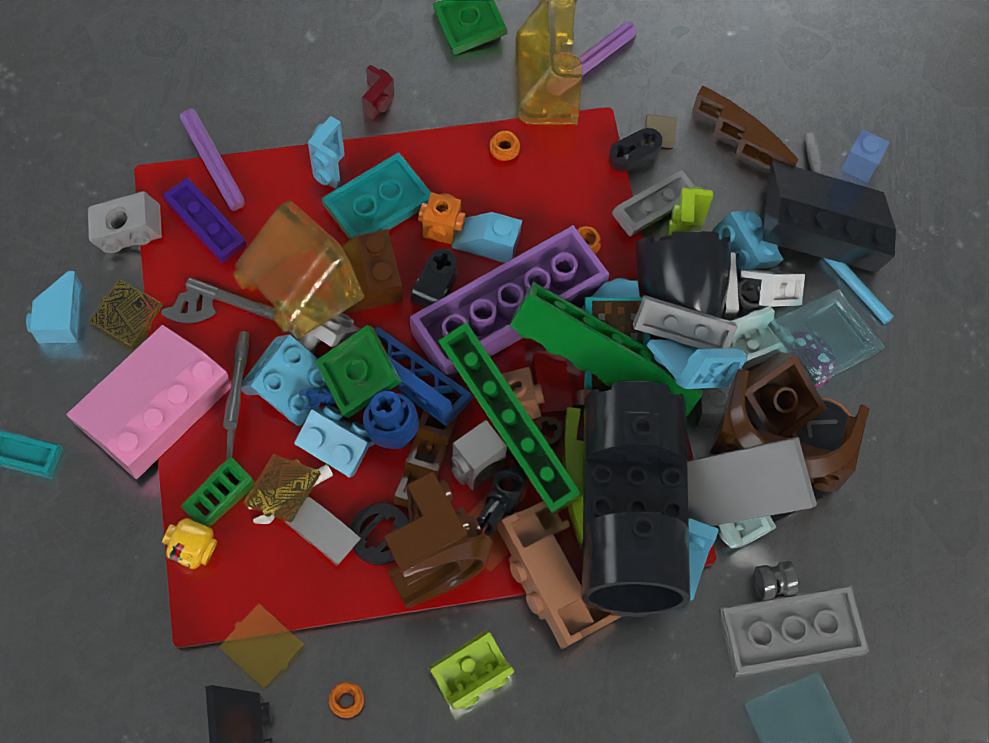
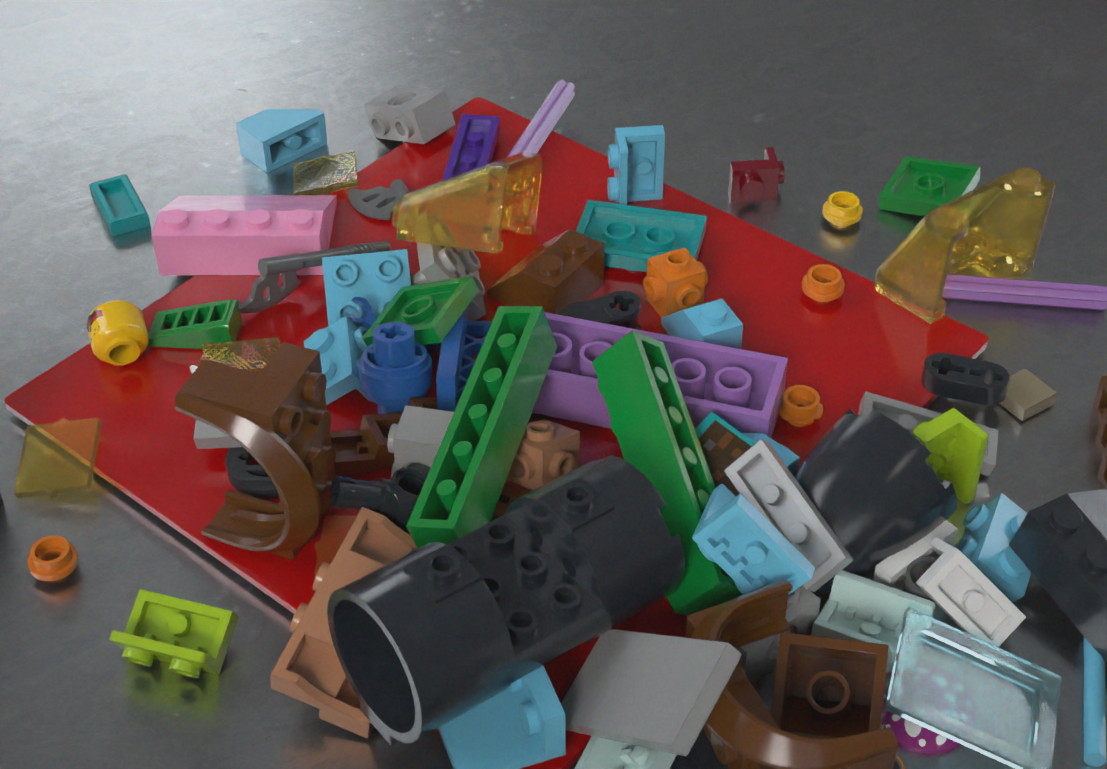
camera: 55 degrees right, 25 degrees down
none -> yellow plate [822,191,863,227]

